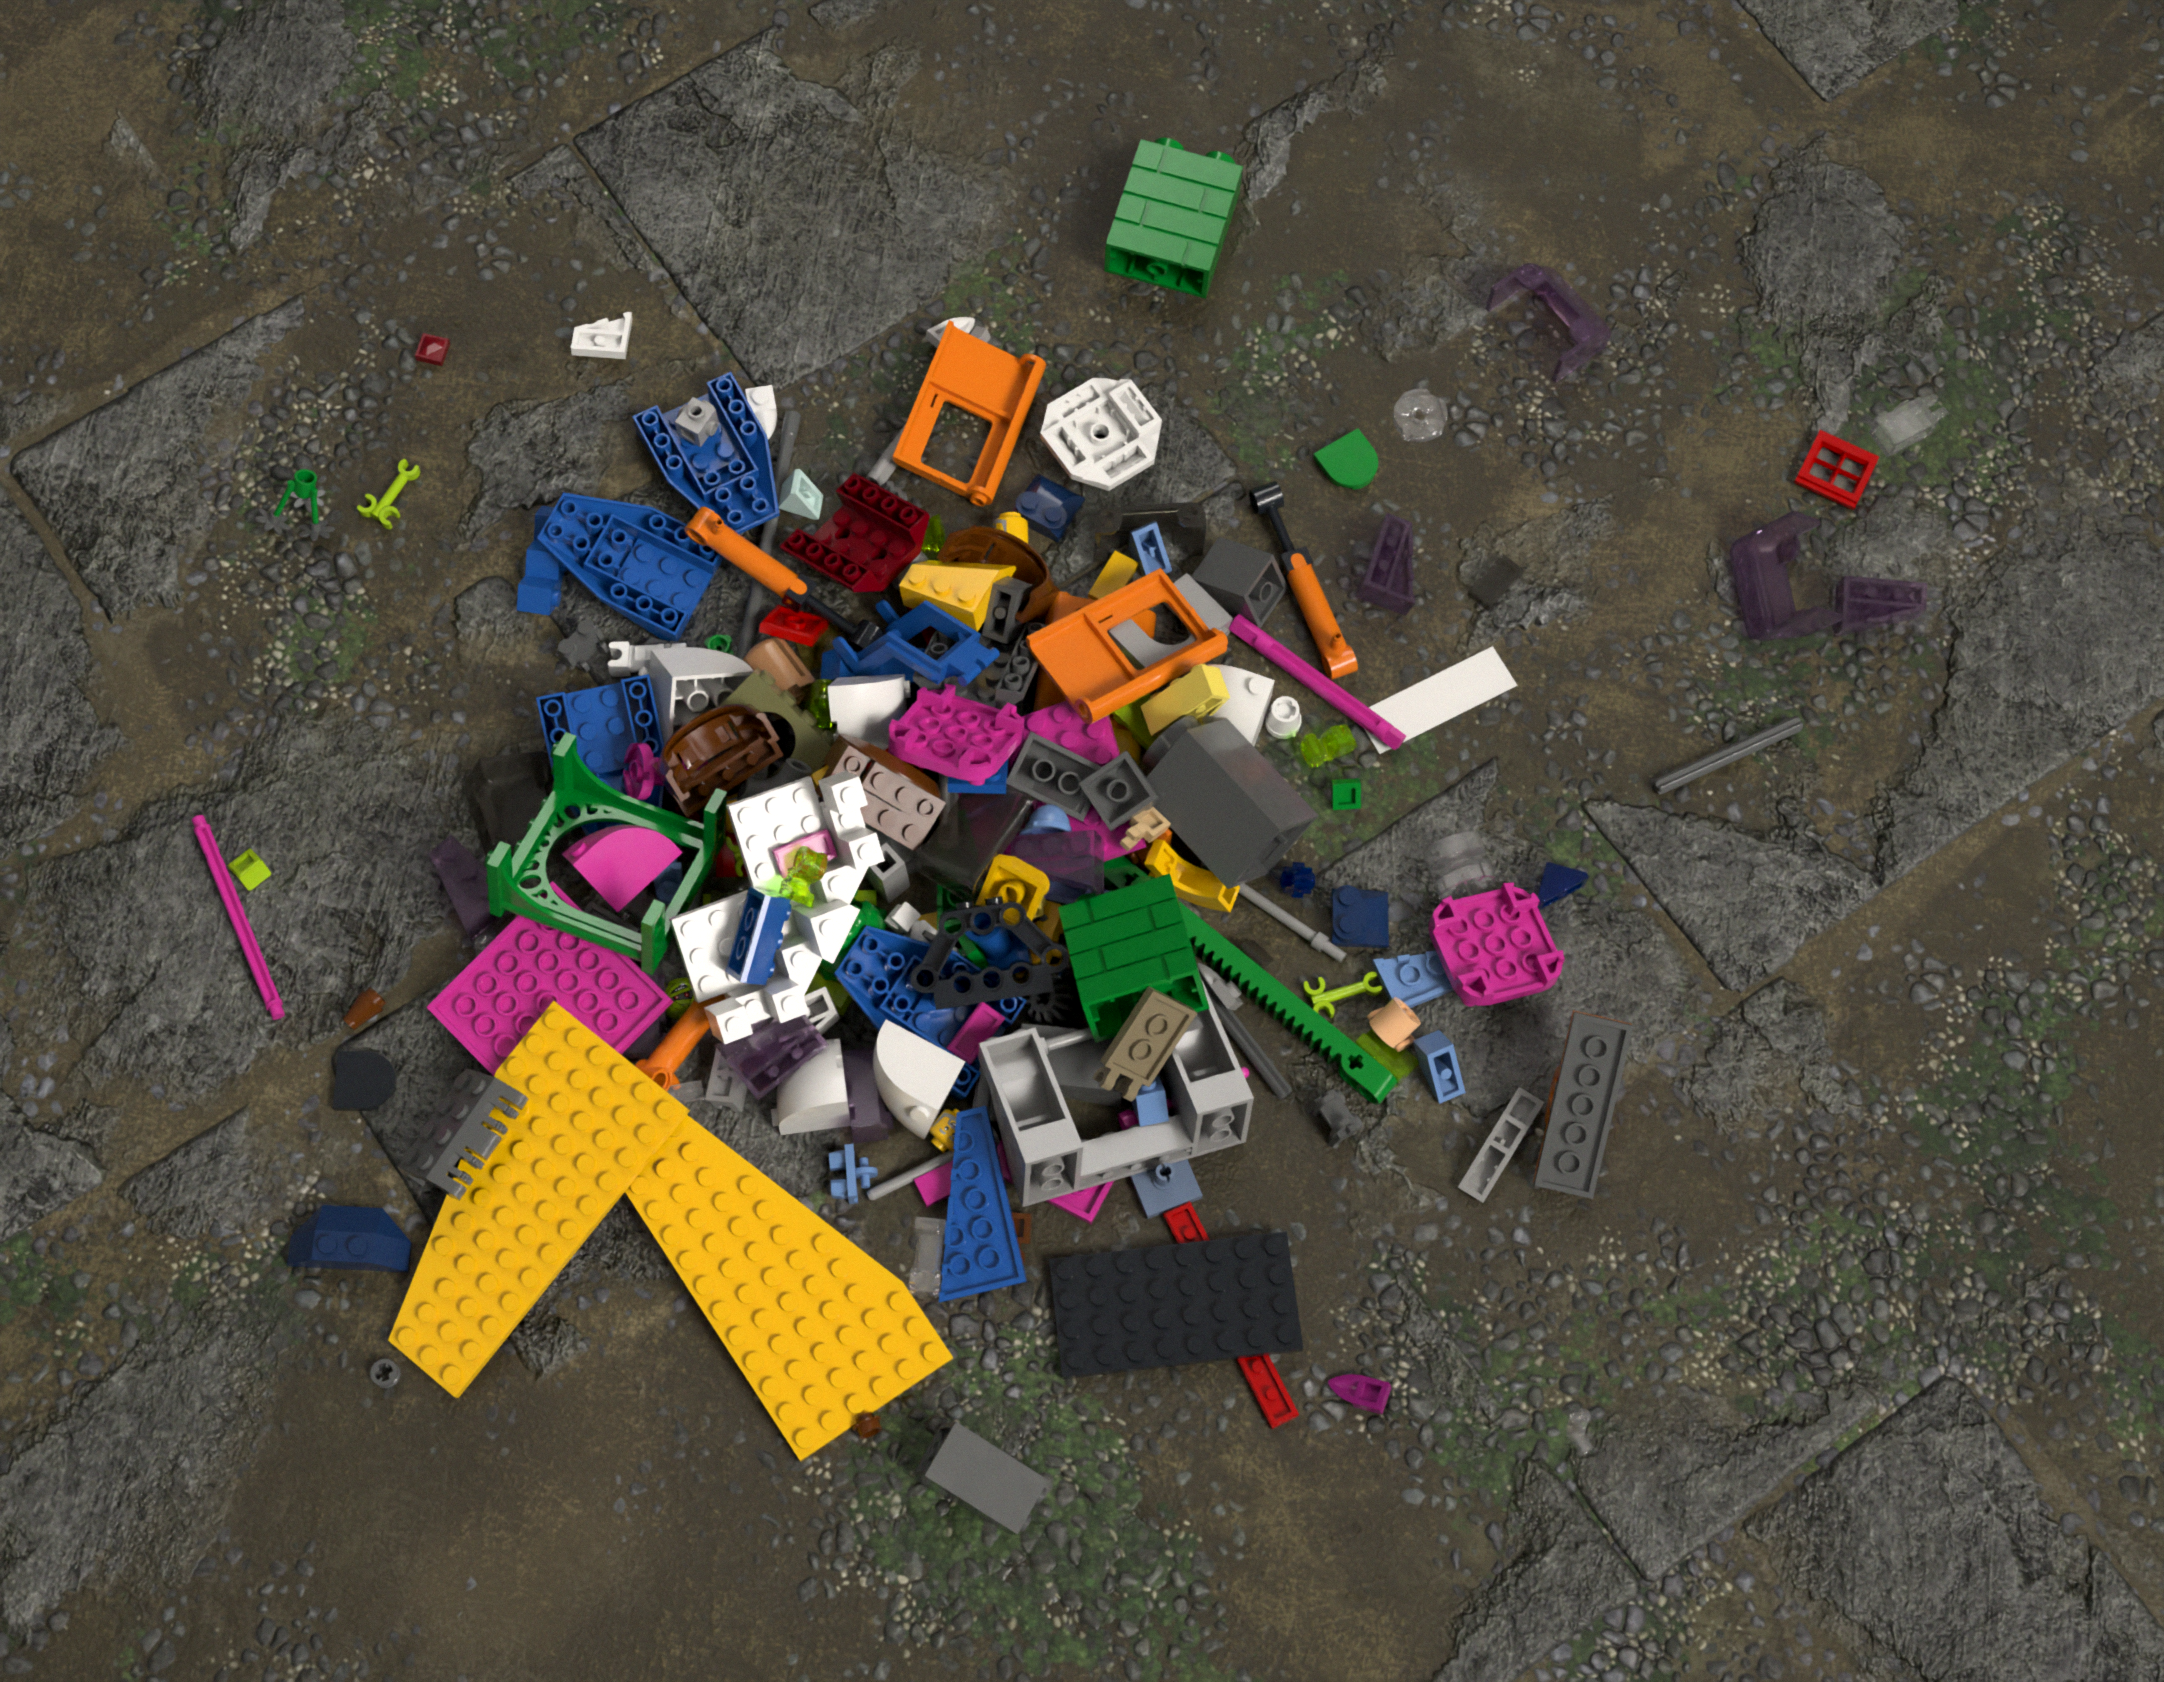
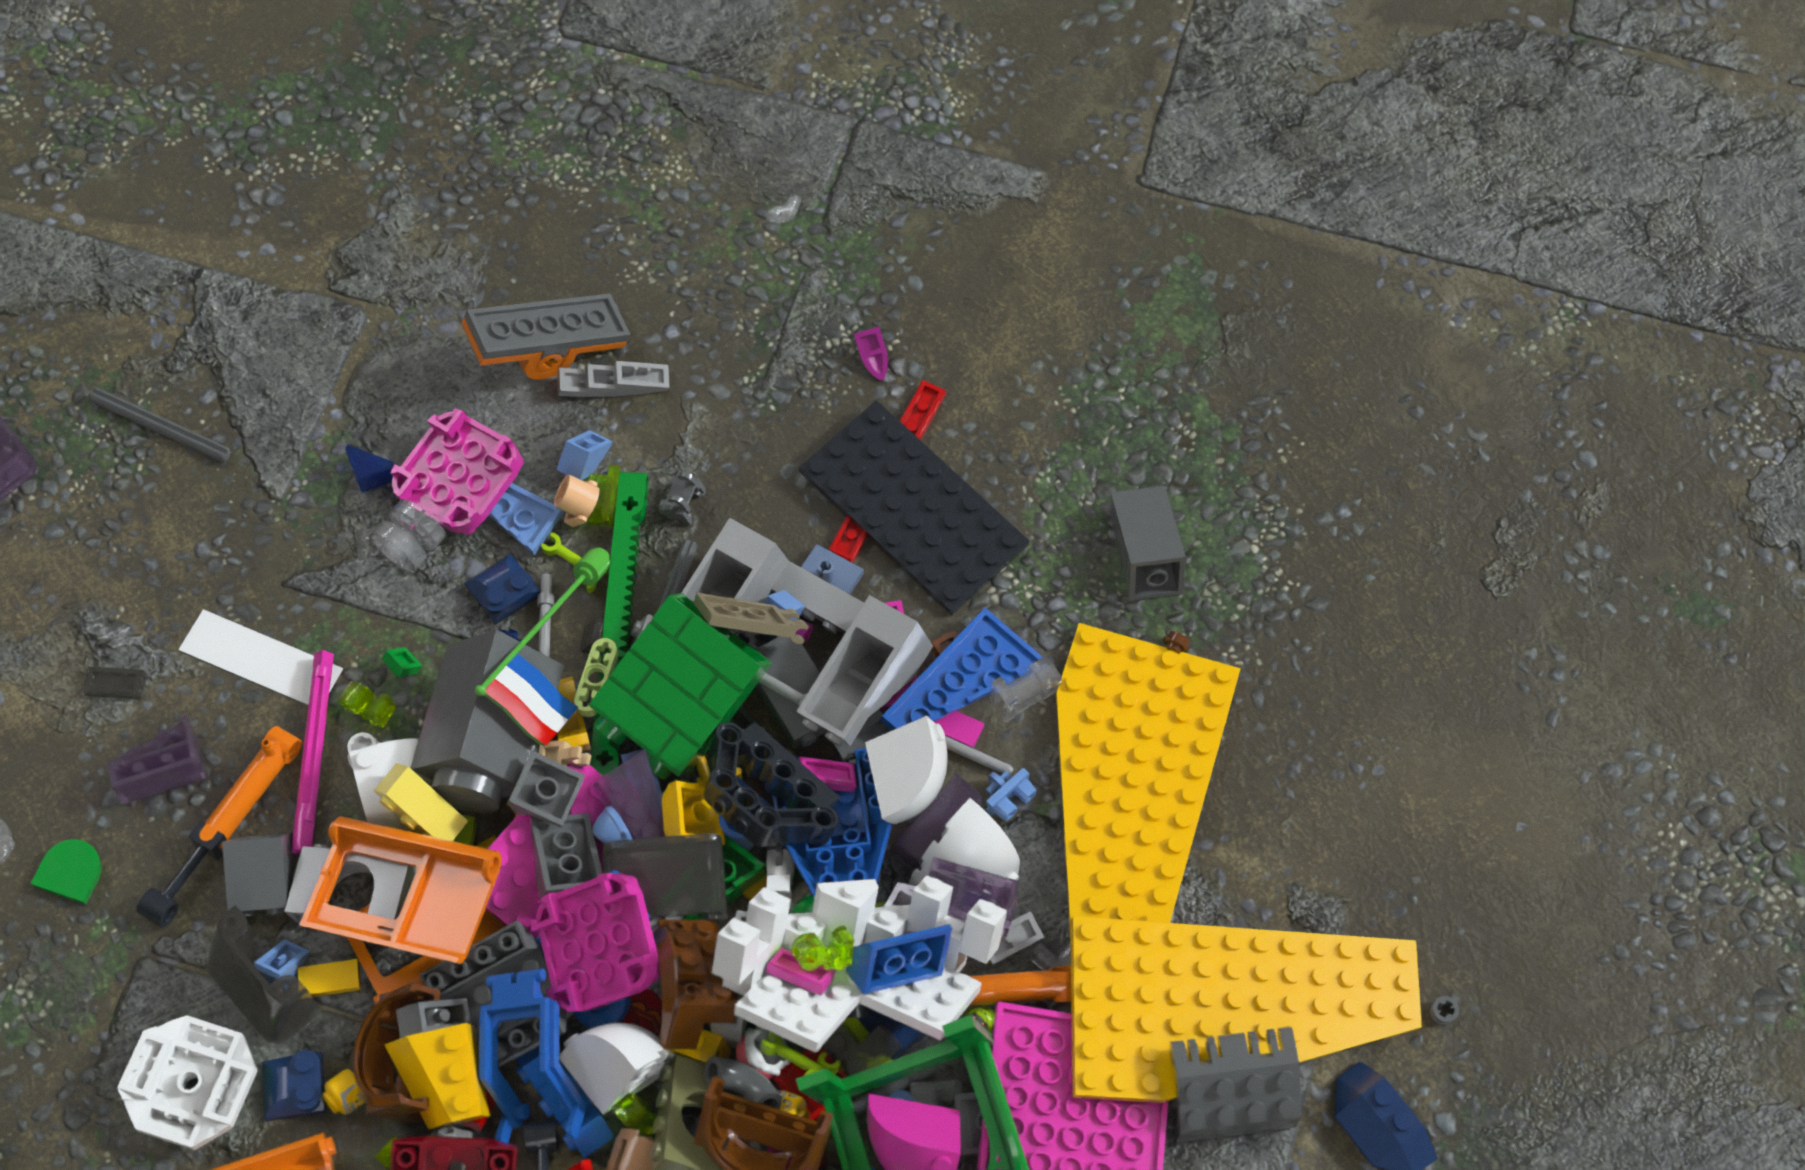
camera: 125 degrees left, 5 degrees down
none -> flag [475,548,611,746]
none -> yellowish green beam [574,638,618,717]

